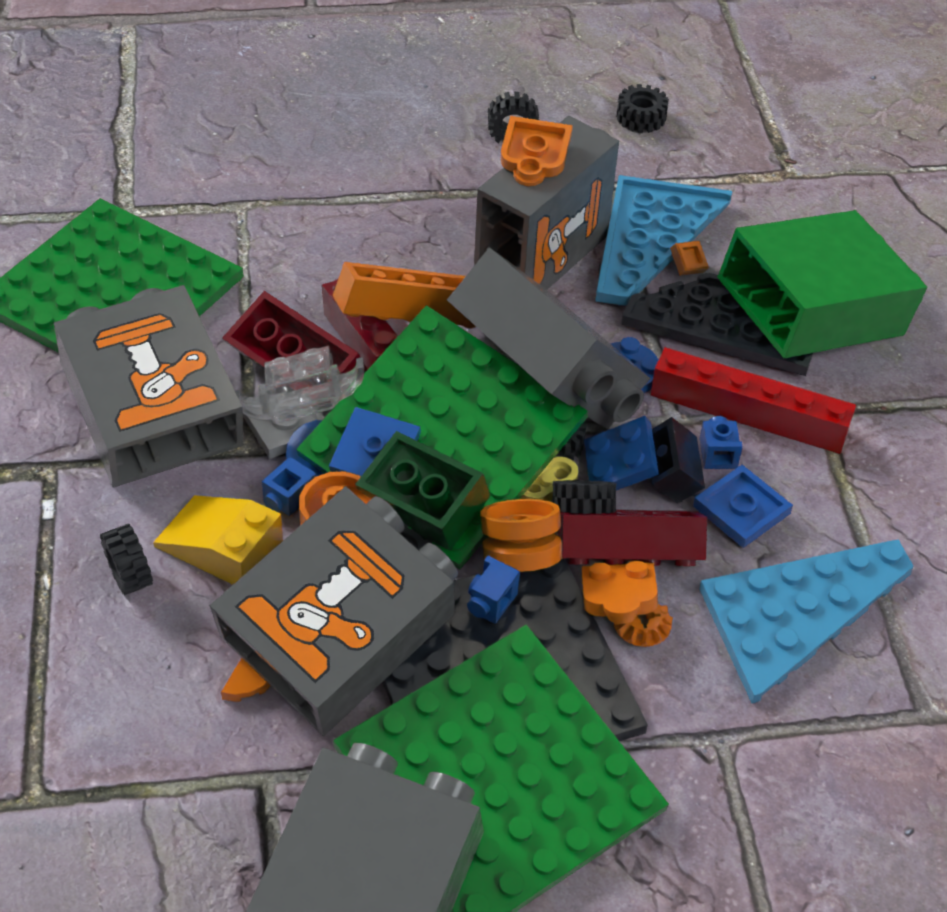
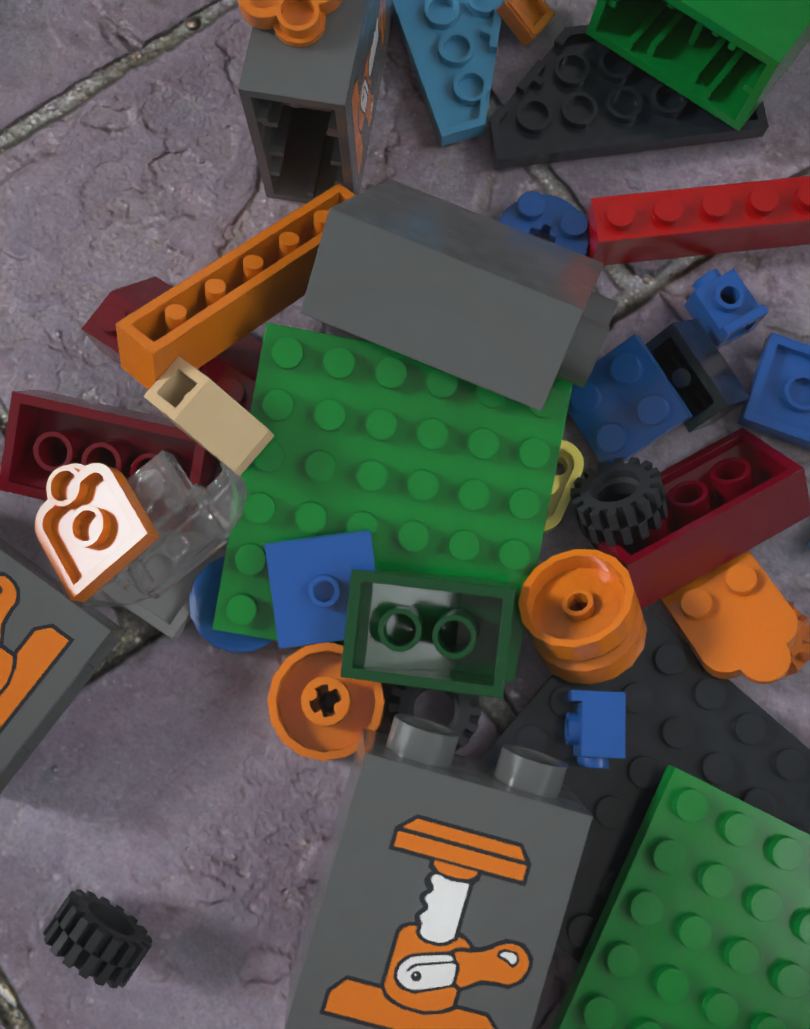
camera: 25 degrees left, 30 degrees up
yellow slope [153,495,283,585] -> none
blue brick [262,457,316,516] -> none
none -> plate [35,463,160,603]
none -> tan slope [143,356,275,477]

